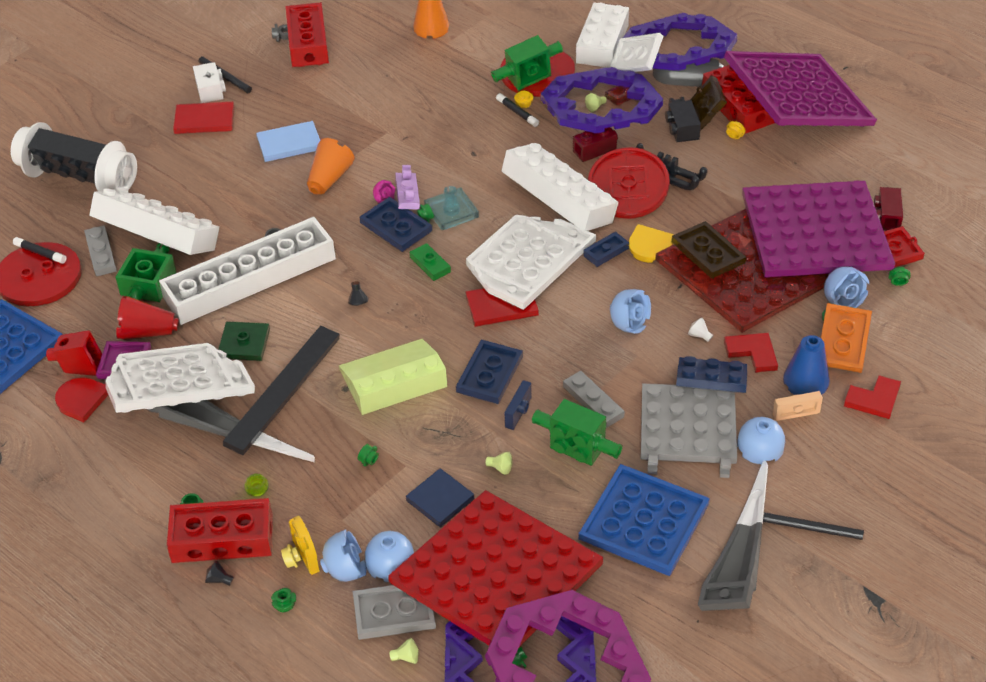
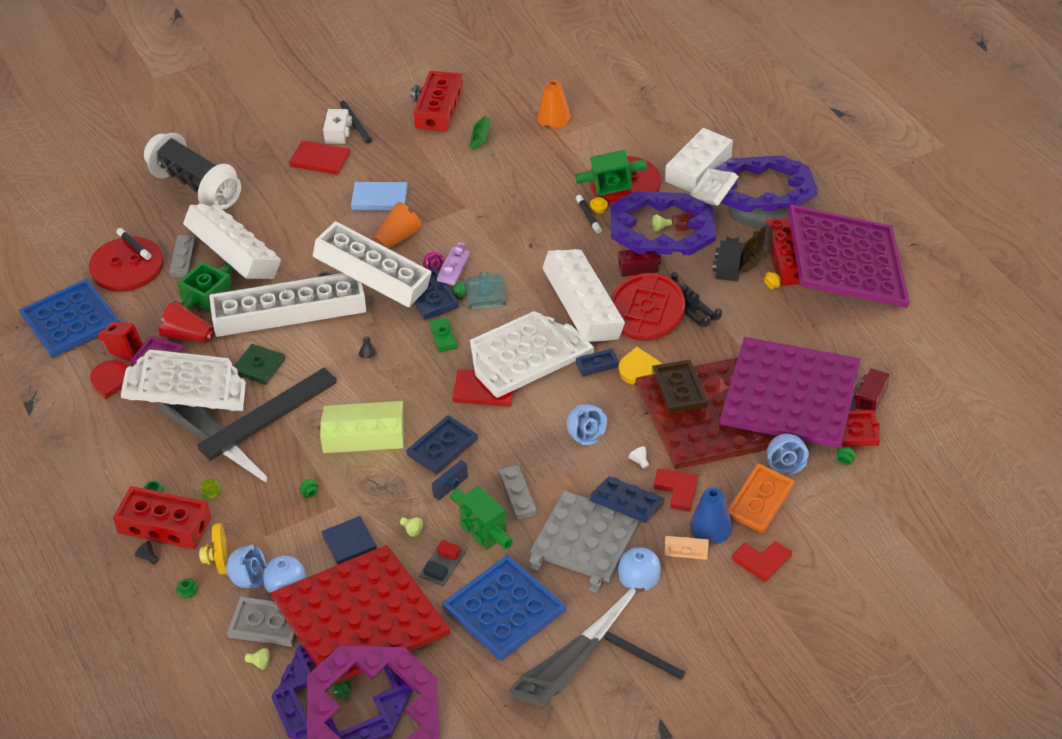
camera: 20 degrees right, 0 degrees up
none -> white brick [313,221,431,307]
none -> piece [419,540,466,586]
none -> green plate [469,116,490,150]

